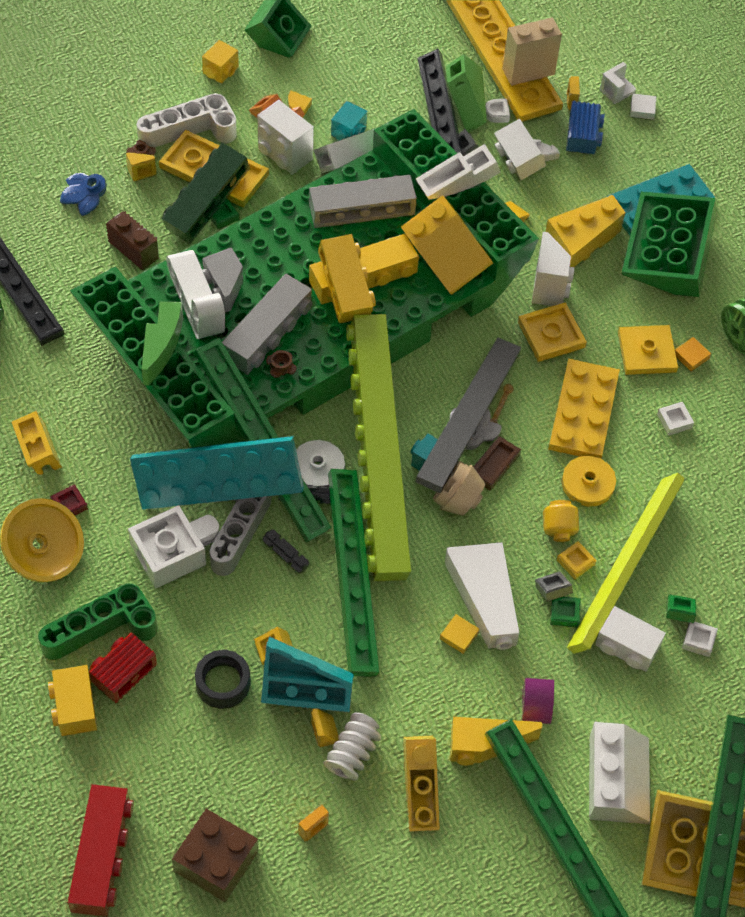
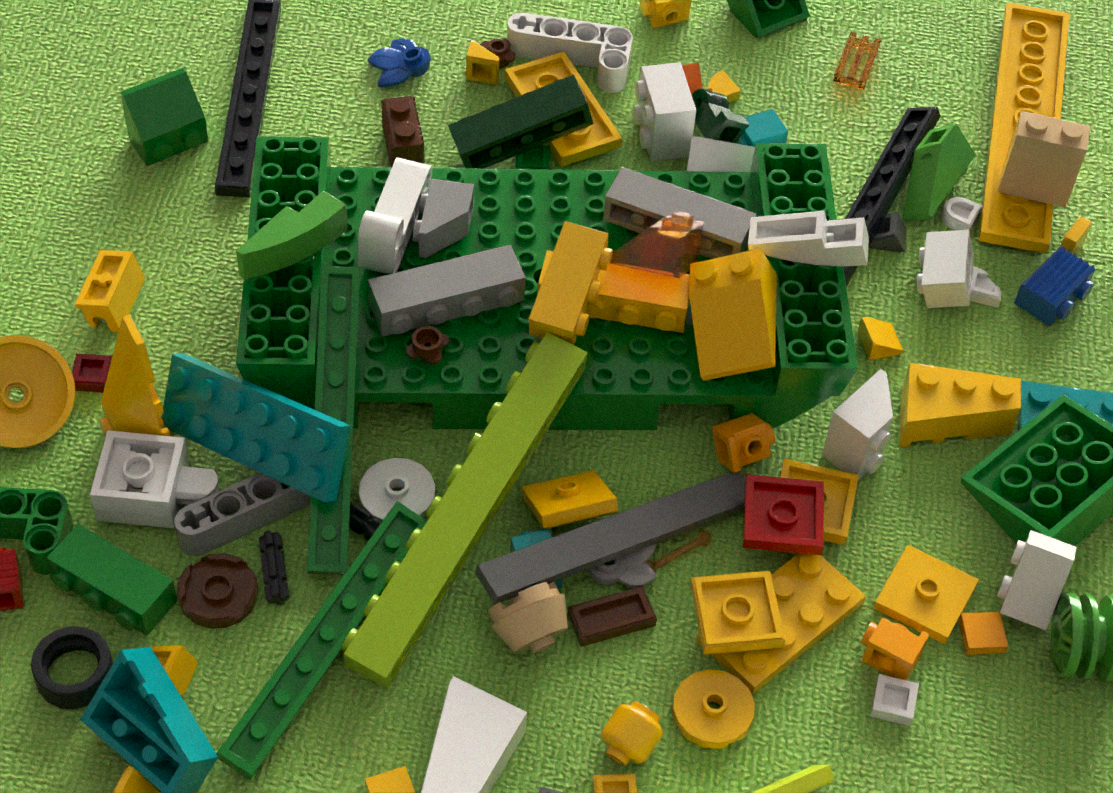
camera: 35 degrees right, 5 degrees down
none -> green brick [46,524,177,636]
none -> yellow wedge [99,314,171,437]
none -> reddish brown tile [177,553,258,629]
none -> yellow plate [521,470,619,529]
none -> clear orange slope [610,212,704,278]
none -> yellow plate [690,571,786,655]
none -> dark green leg [692,88,749,144]
none -> light orange brick [712,413,775,473]
none -> red plate [742,474,824,555]
none -> clear orange tile [833,32,882,90]
none -> light orange brick [861,617,930,681]
none -> white brick [997,530,1077,630]

